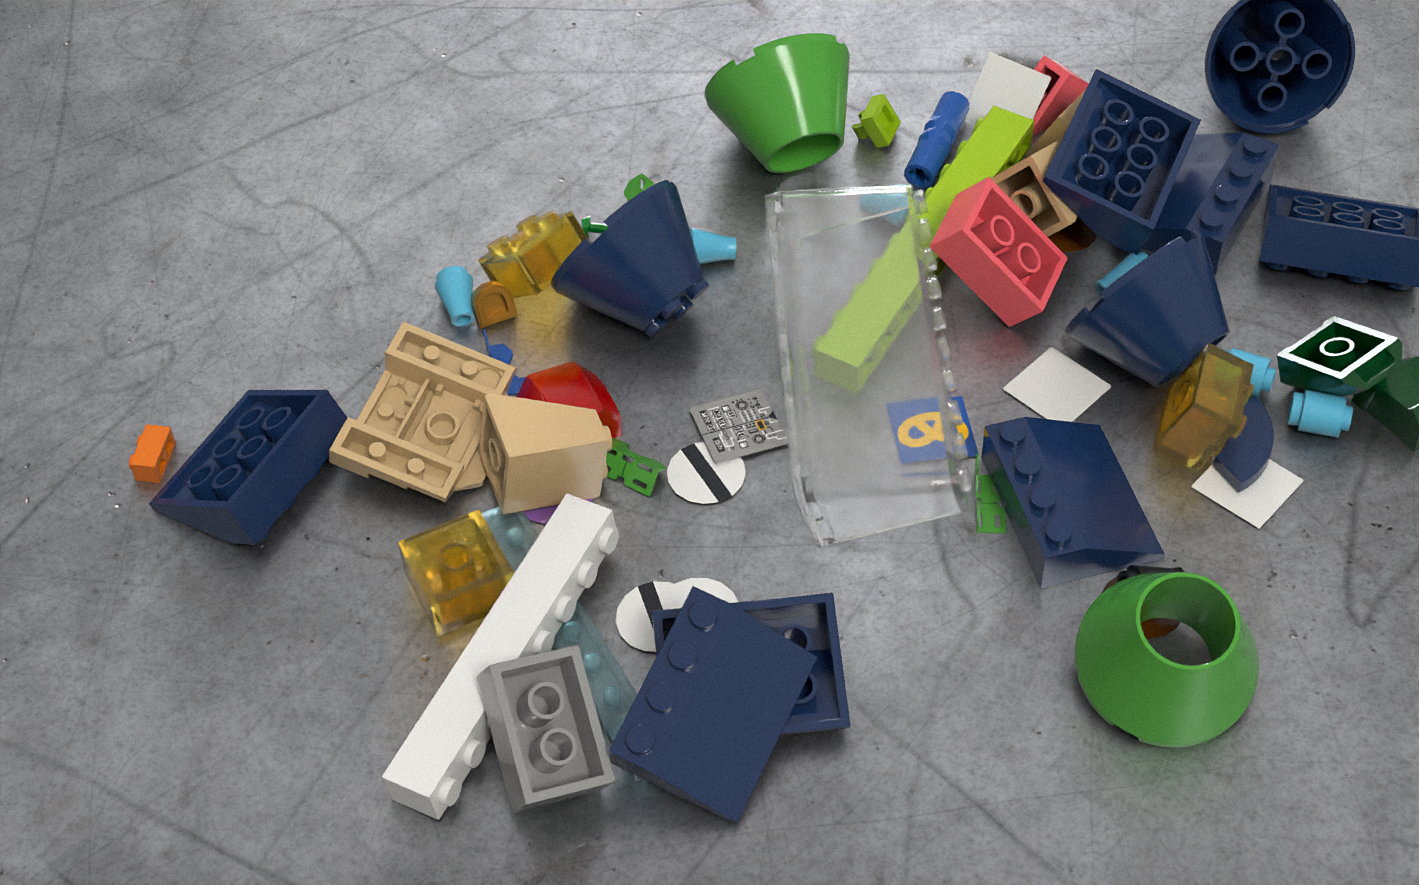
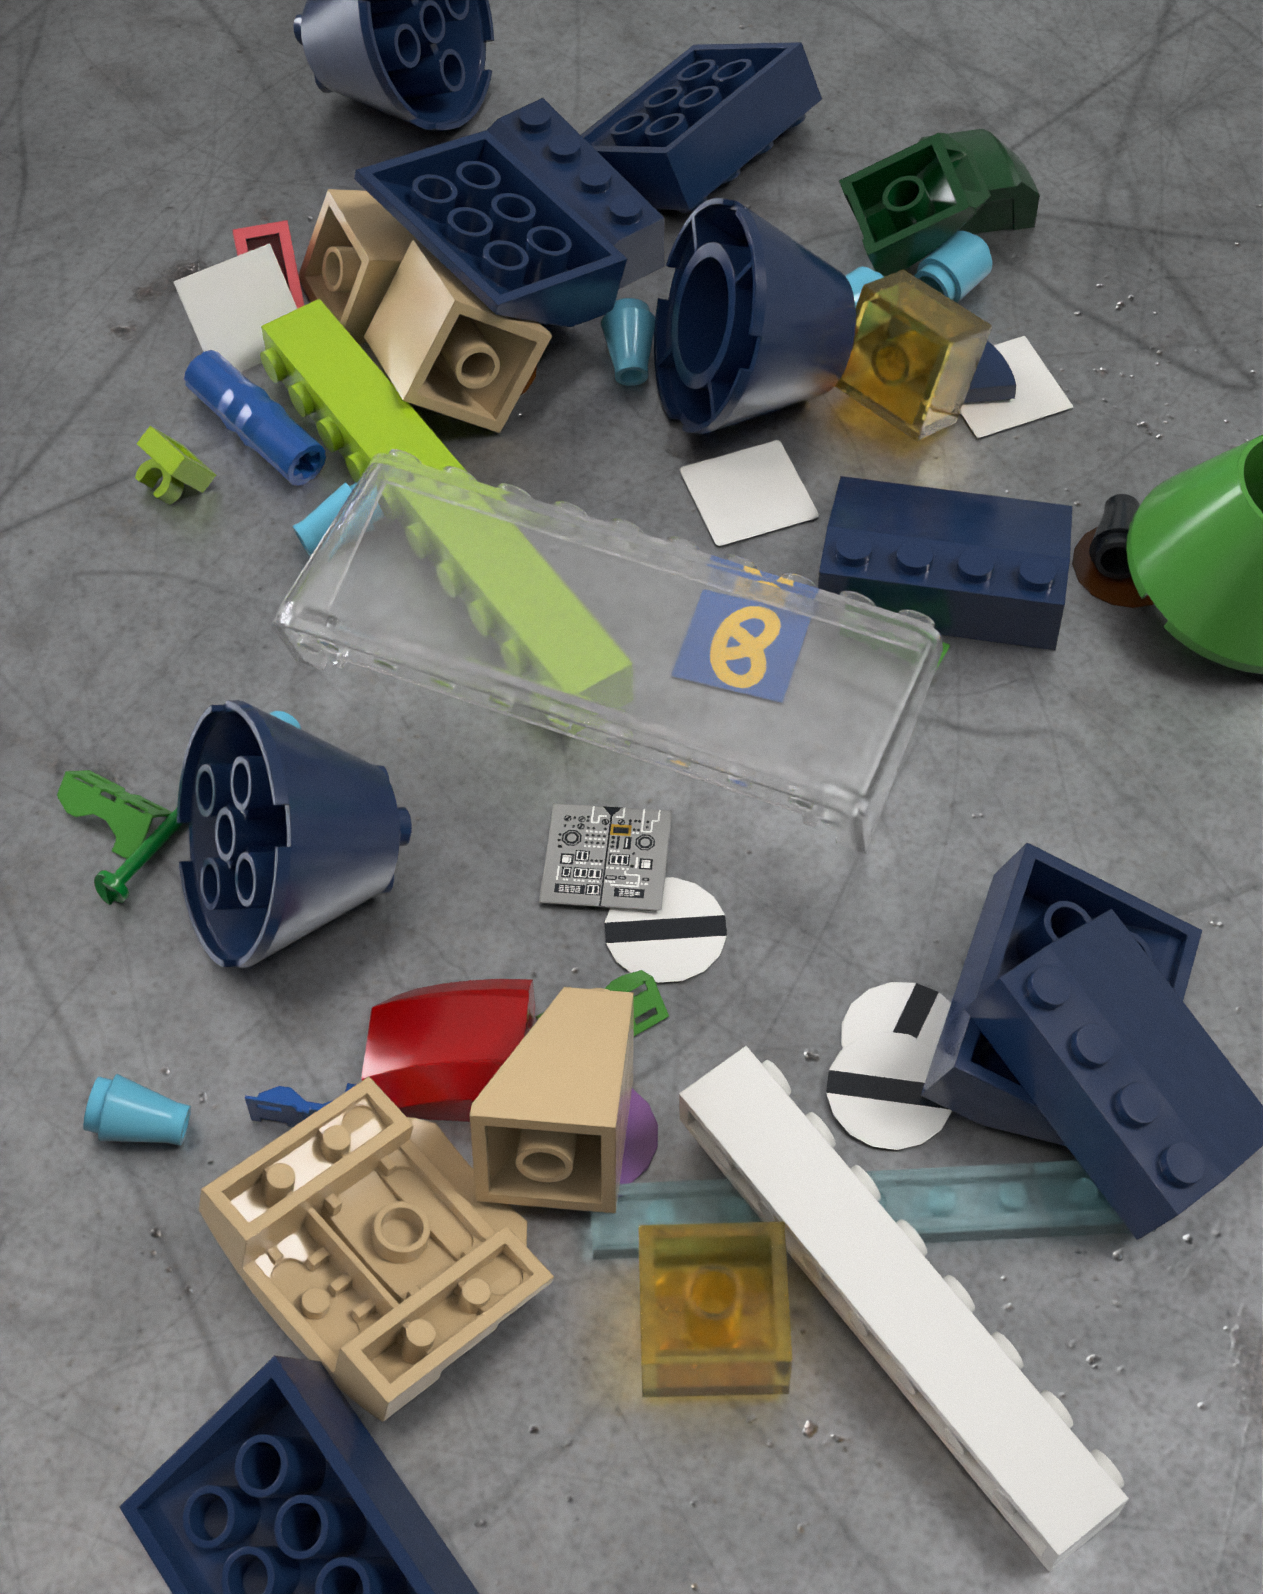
camera: 65 degrees left, 5 degrees up
pearl gold tile [471,281,518,328] -> none
light grey brick [477,645,616,813] -> none
clear yellow brick [478,210,590,298] -> none
bright green cone [704,33,850,173] -> none
coral brick [929,177,1068,327] -> none

